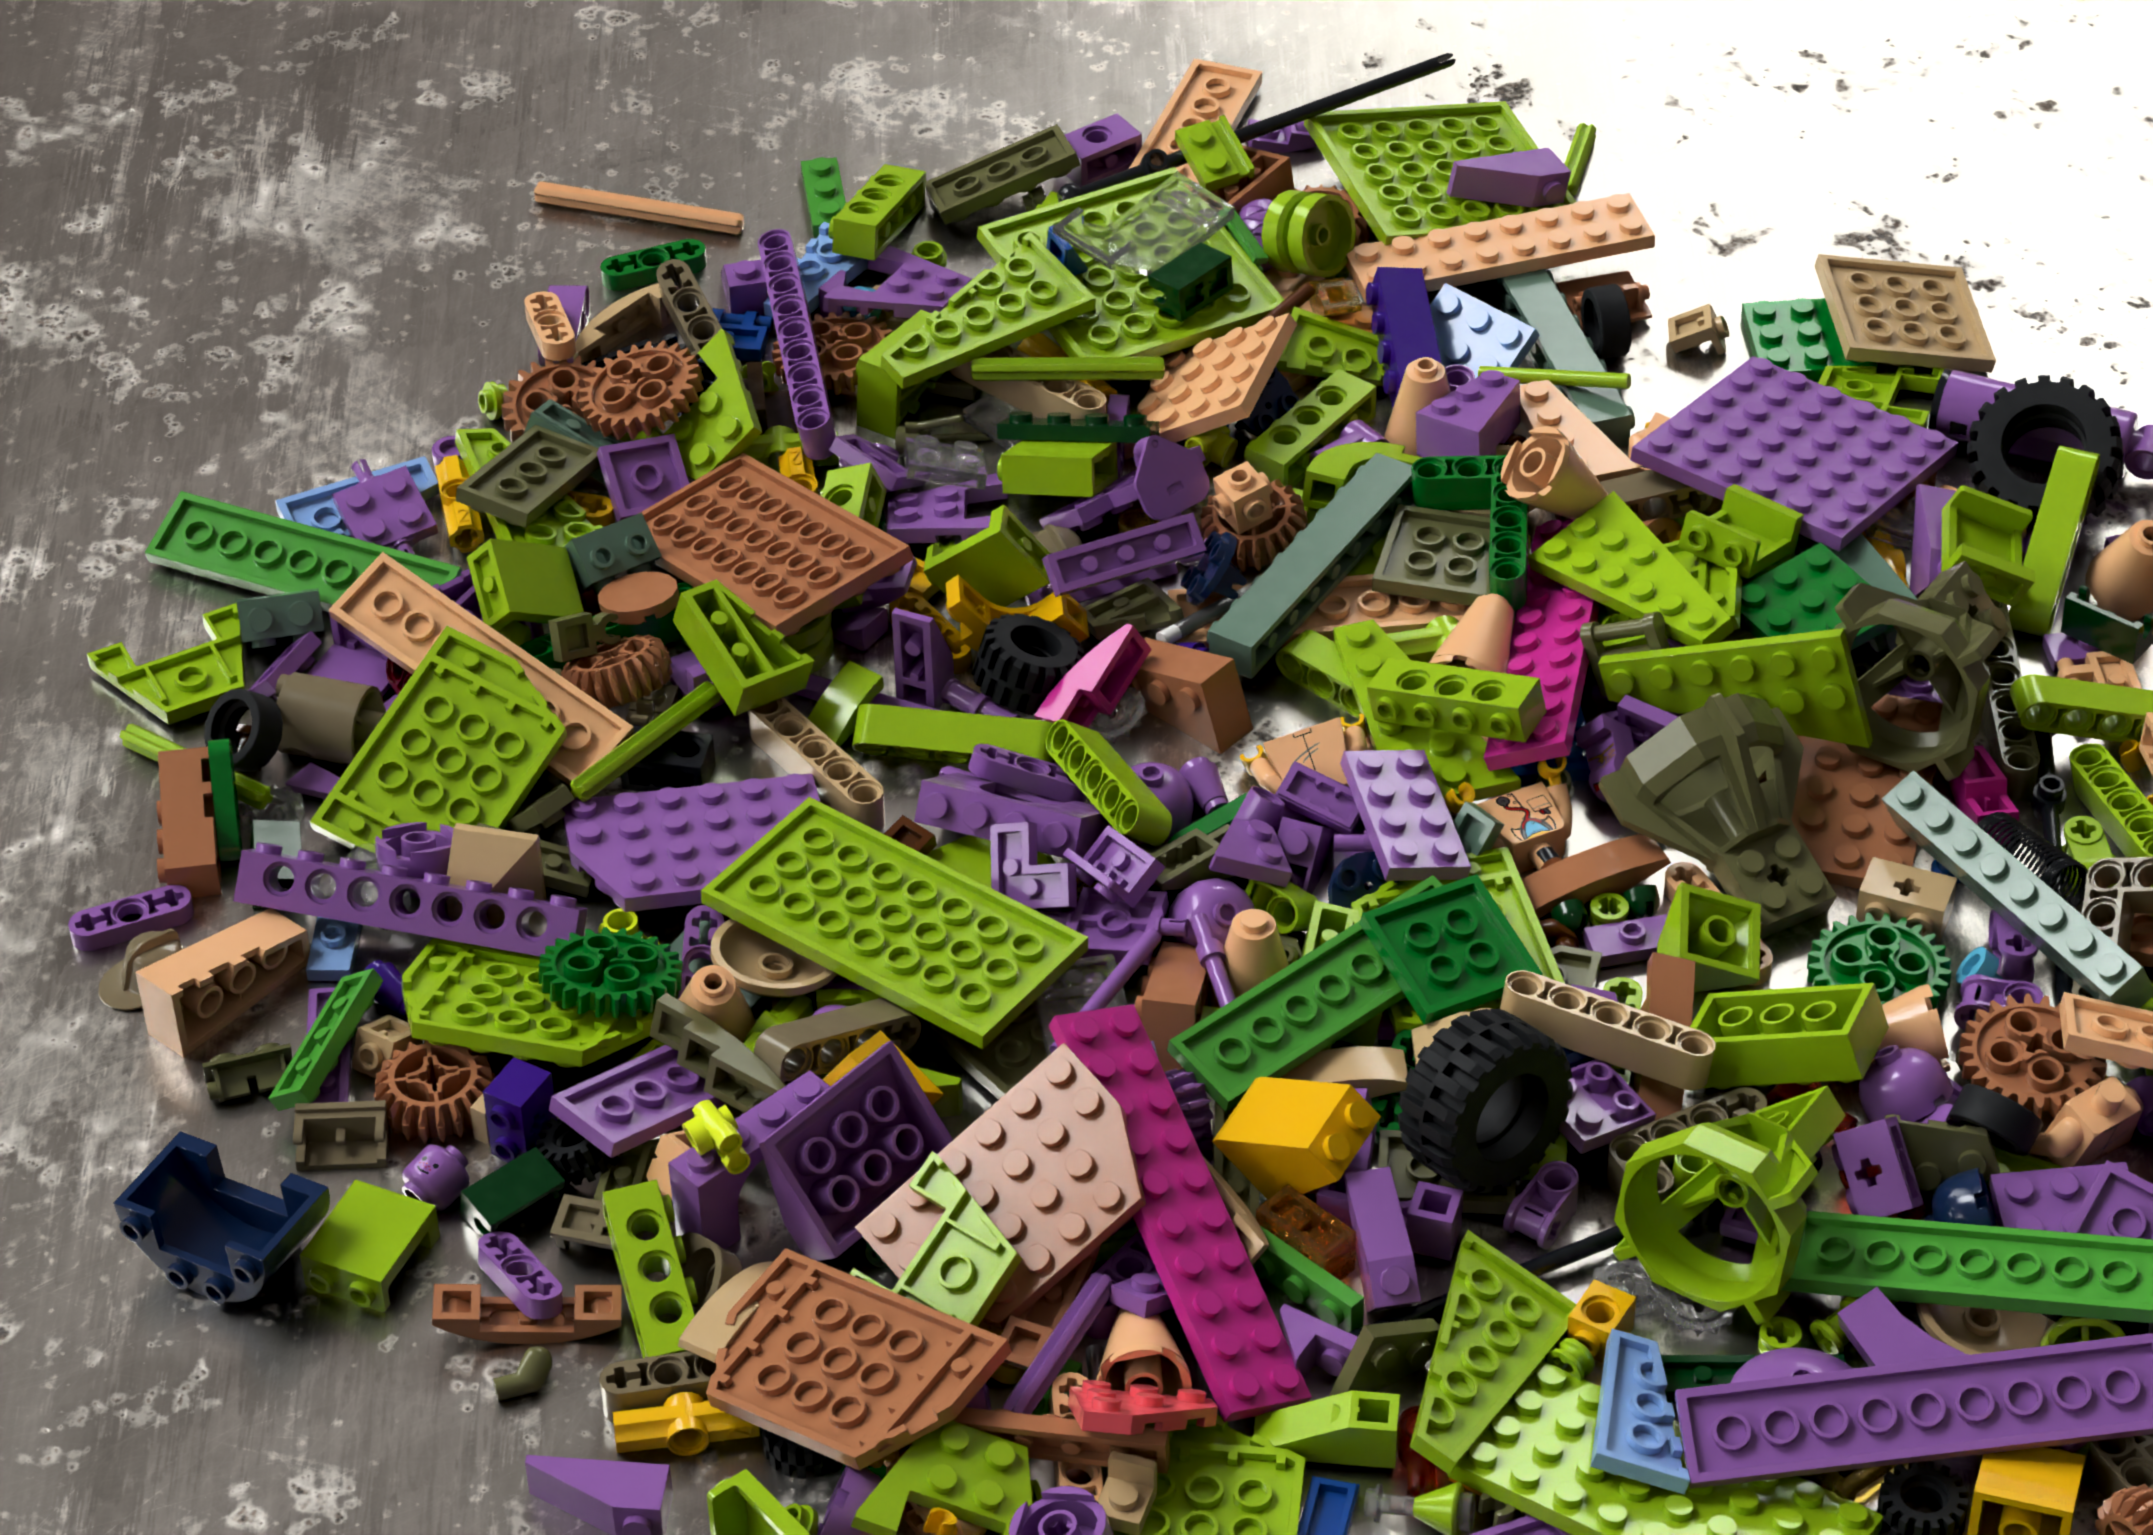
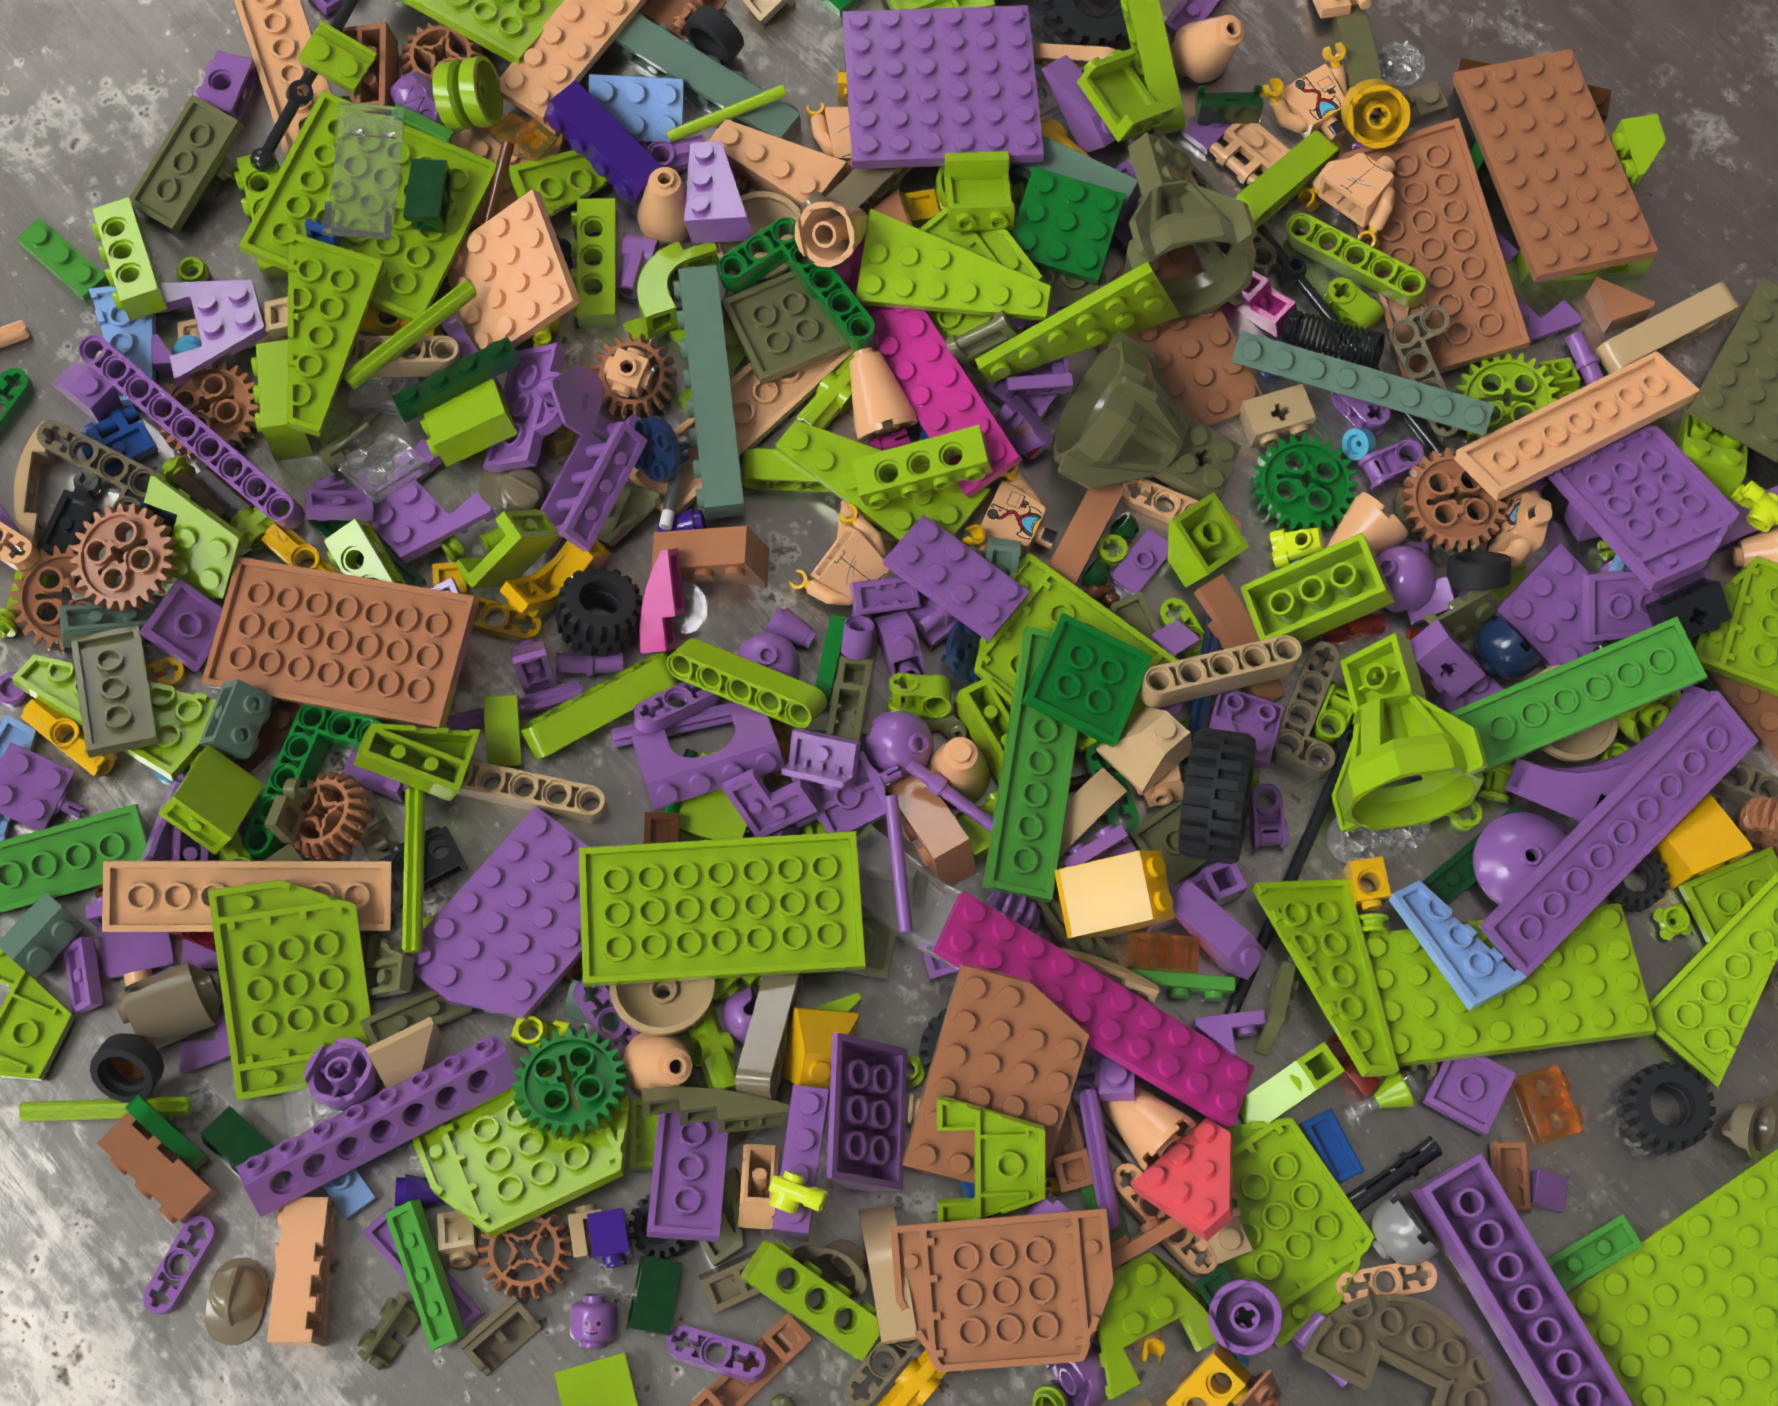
camera: 45 degrees left, 30 degrees up
nougat tile [598,572,680,625] -> none
medium lavender wing [1209,818,1292,887] -> none

